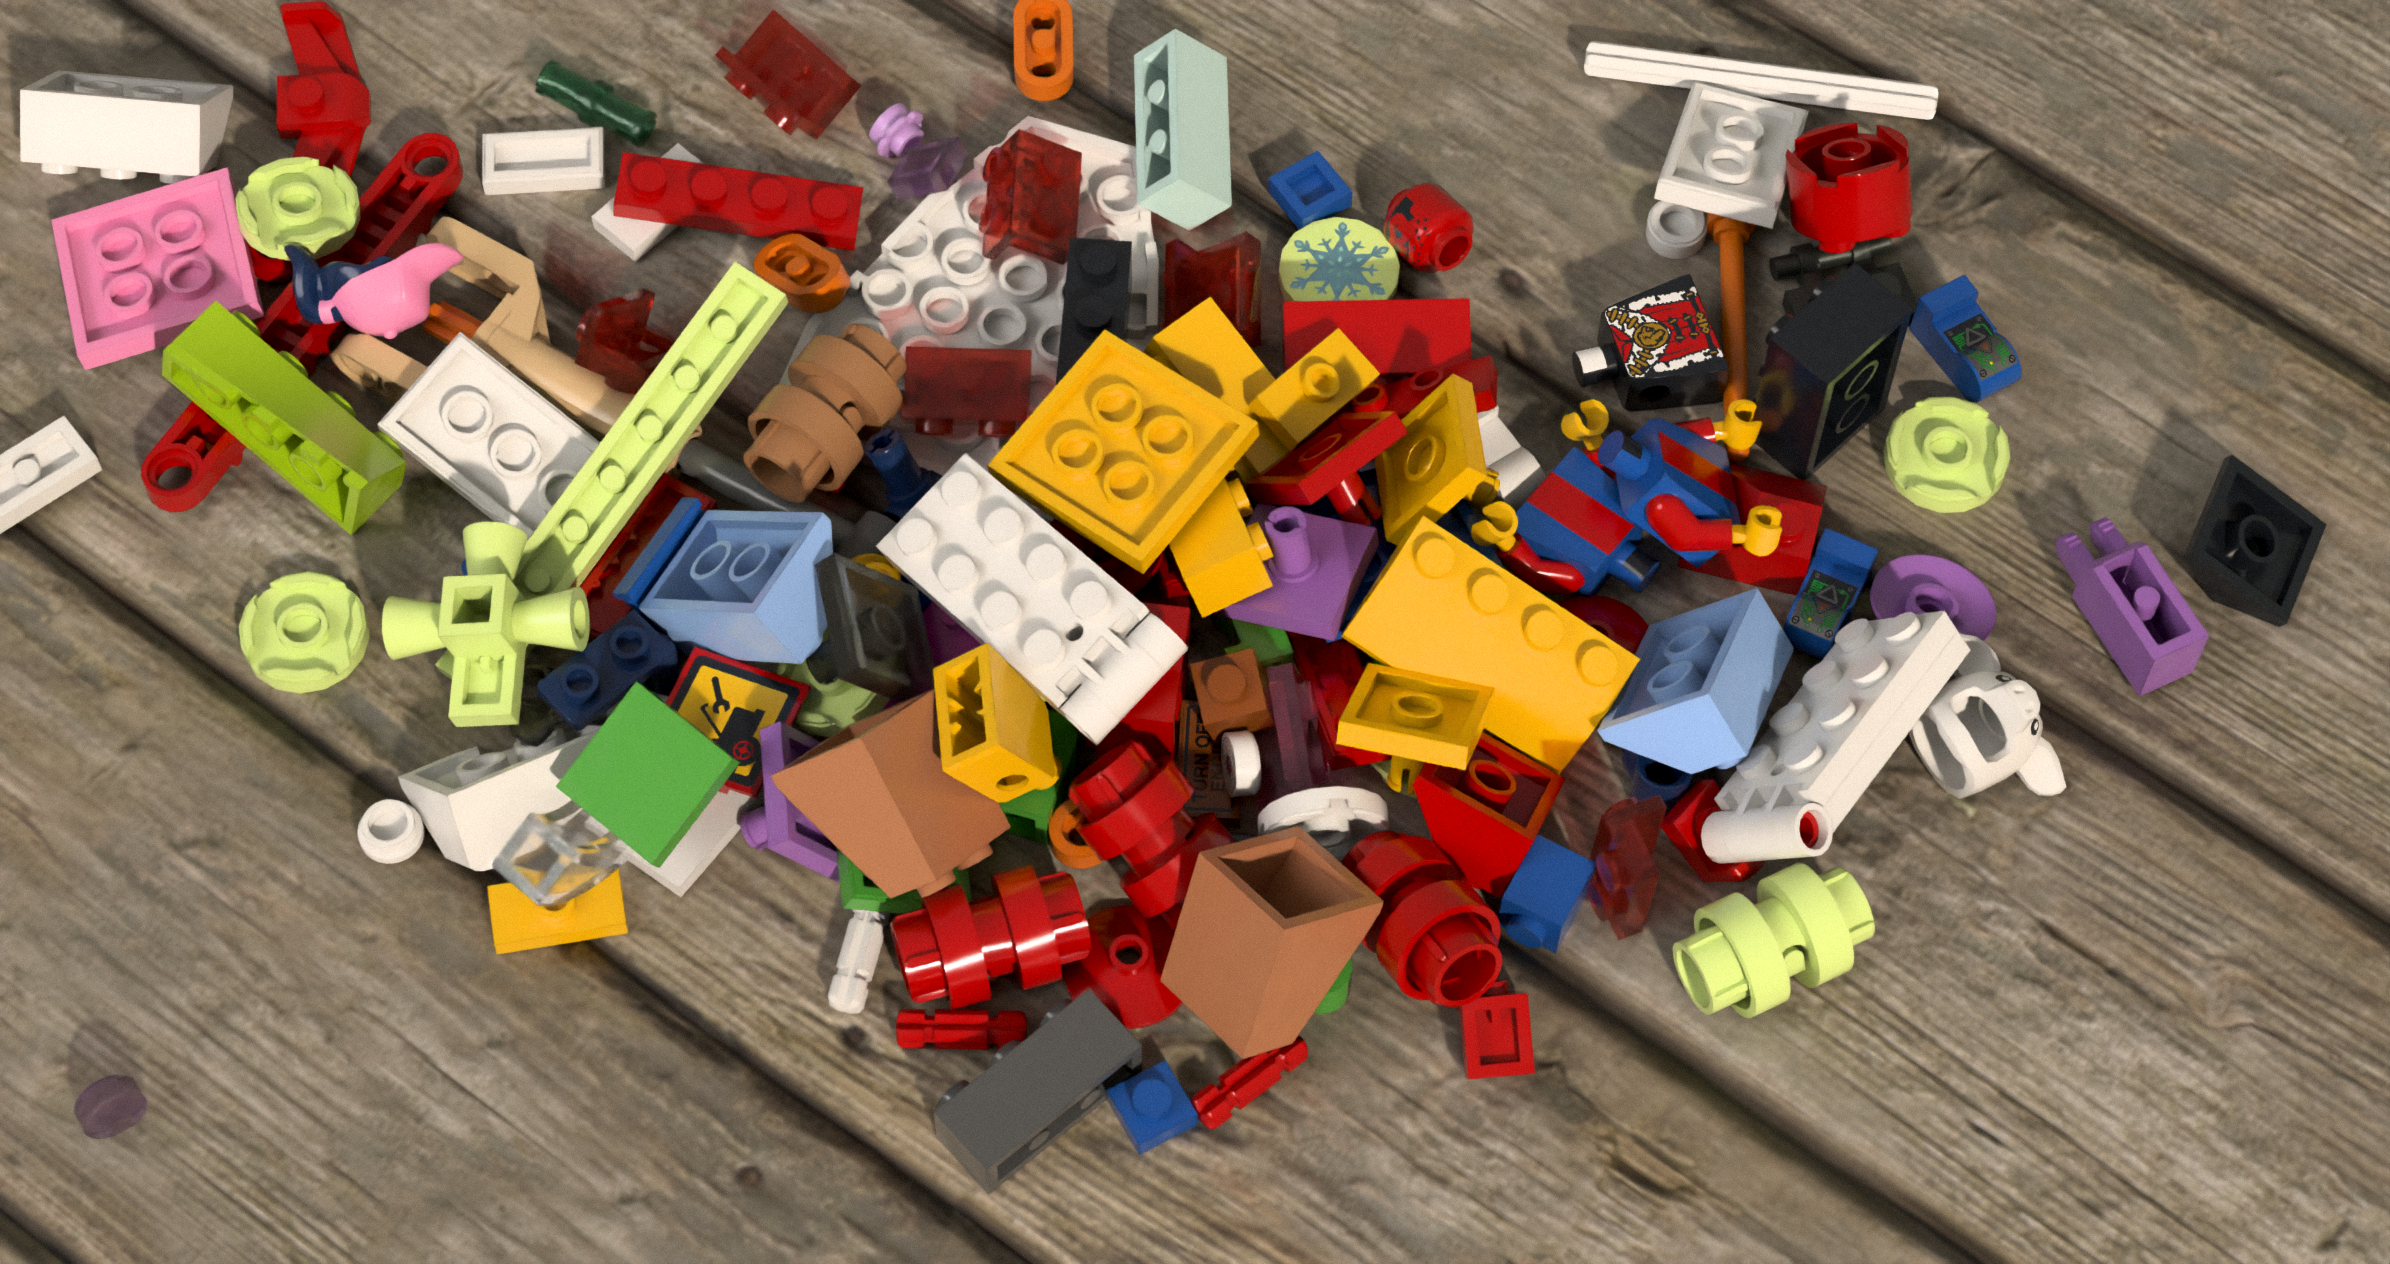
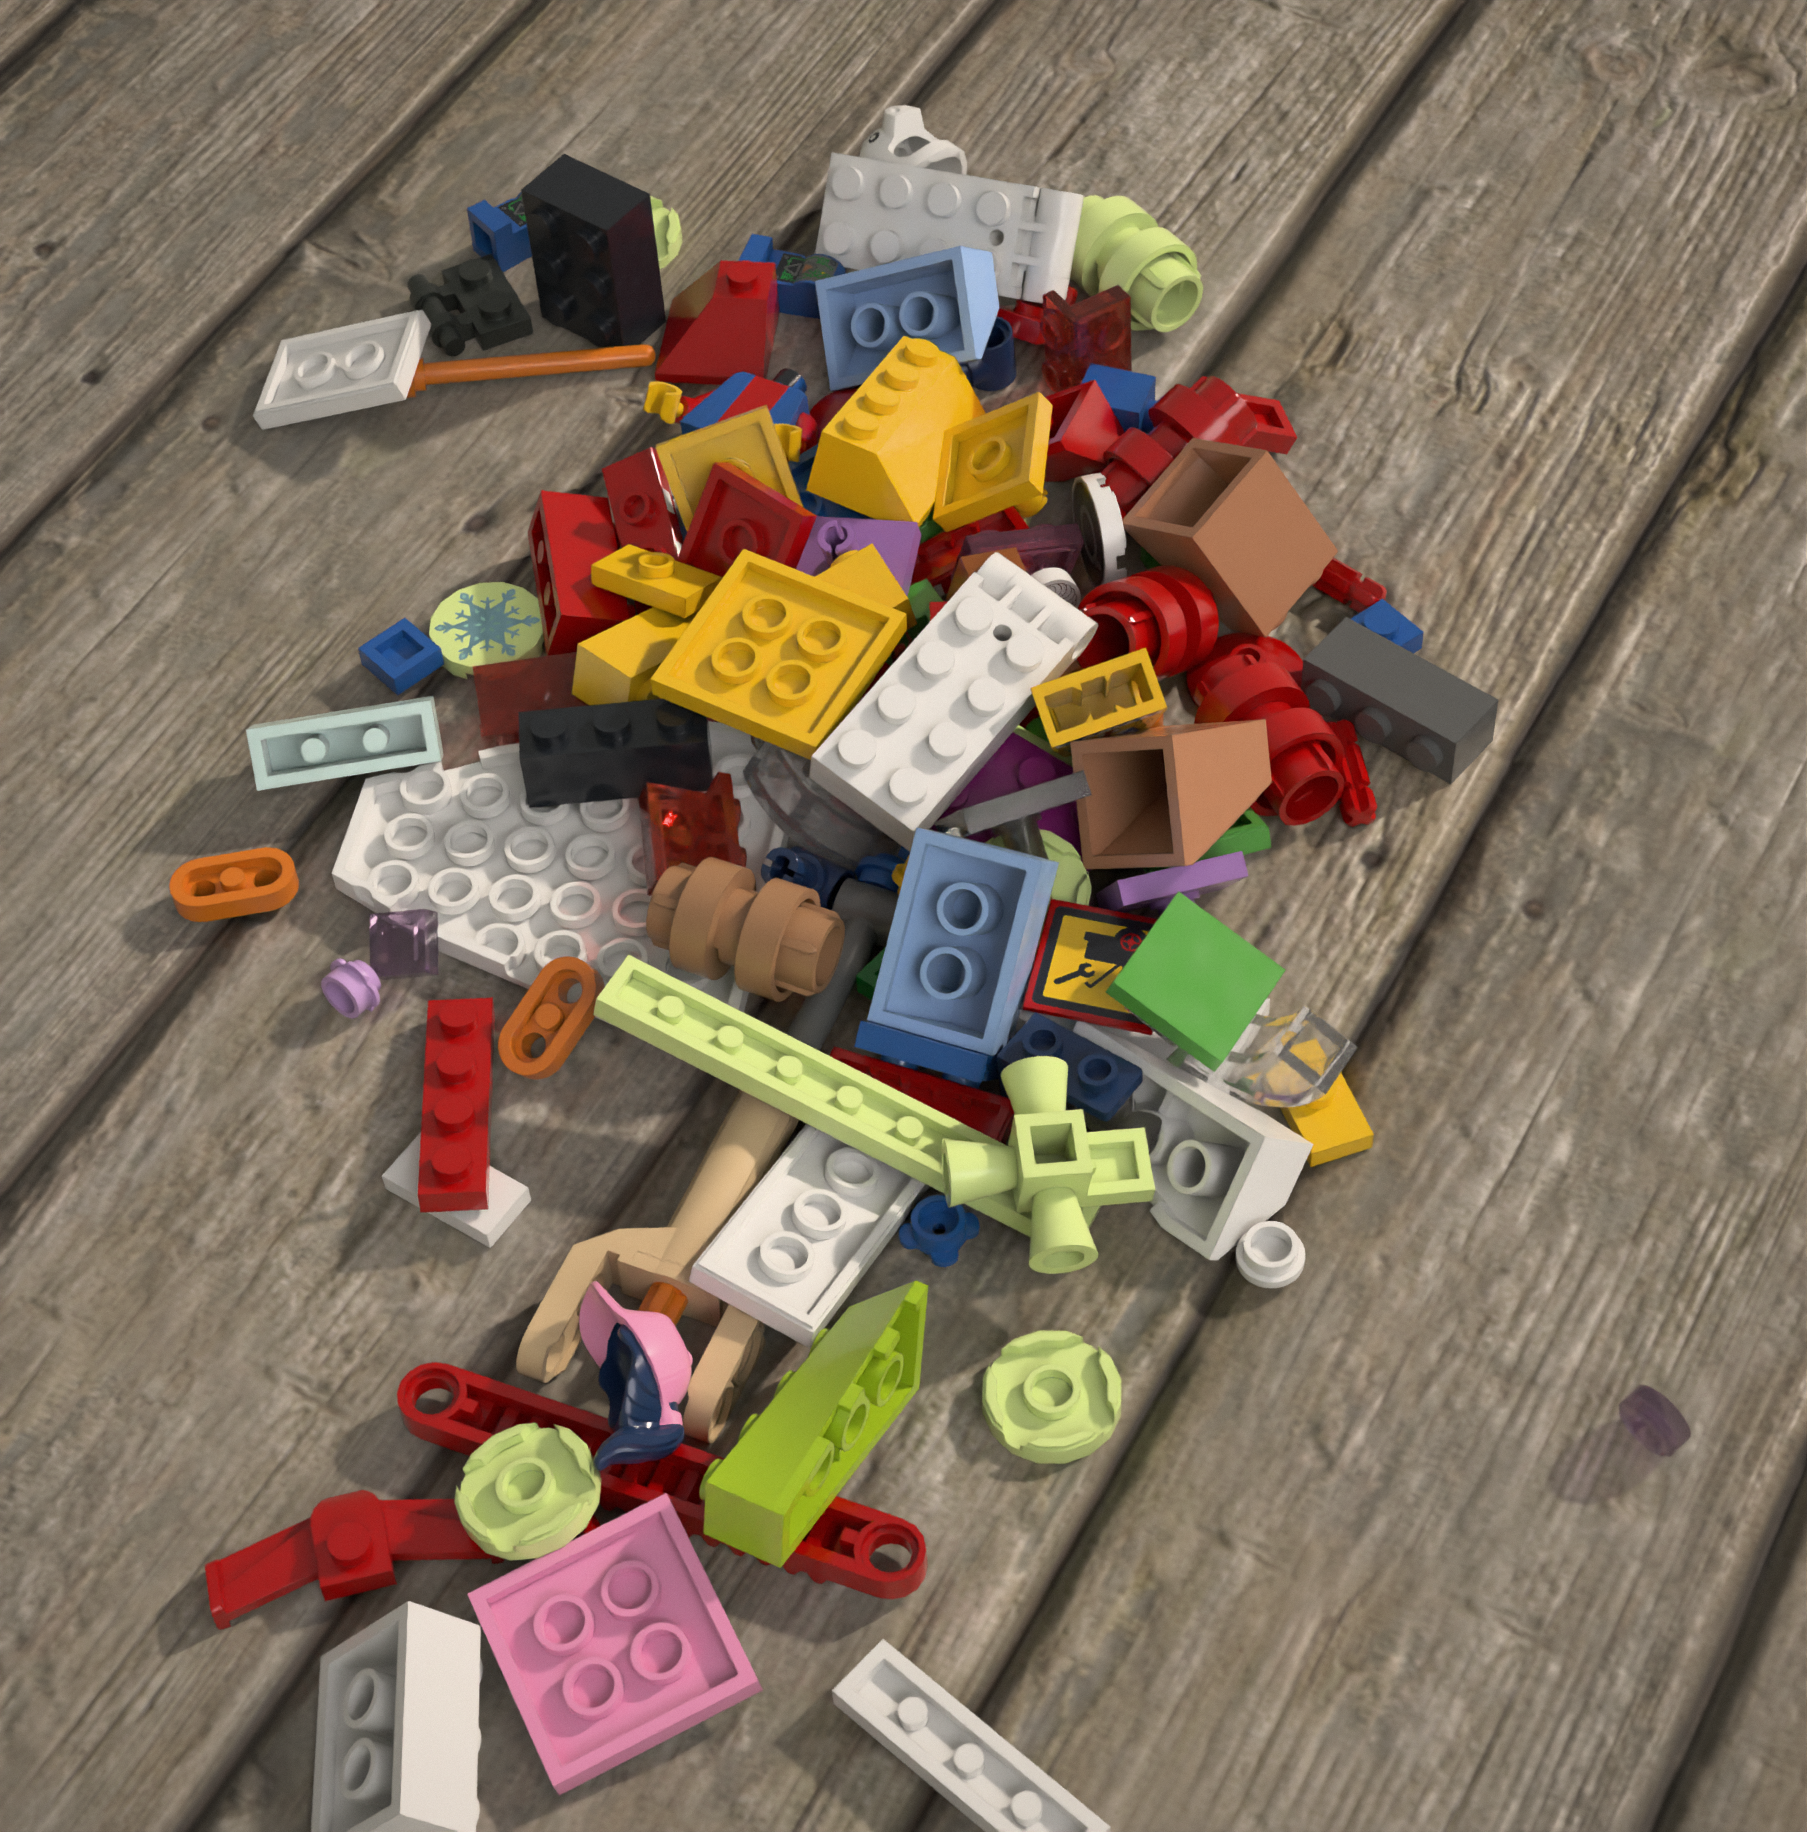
camera: 95 degrees left, 10 degrees down
white tile [482,127,606,195] -> none
clear green pin [535,59,657,147] -> none
clear red bracket [574,288,677,394] -> none
clear red bracket [715,9,862,140] -> none
white axle [828,909,891,1014] -> none
clear red bracket [978,129,1082,265] -> none
red head [1383,183,1474,273] -> none
torso [1572,274,1729,412] -> none
white axle [1584,41,1938,120] -> none
torso [1598,399,1782,568] -> none
white tile [1645,201,1708,259] -> none
red brick [1785,123,1912,253] -> none
medium lavender dish [1870,554,1996,642] -> none
medium lavender hinge [2055,517,2209,697] -> none
black slope [2183,455,2327,627] -> none

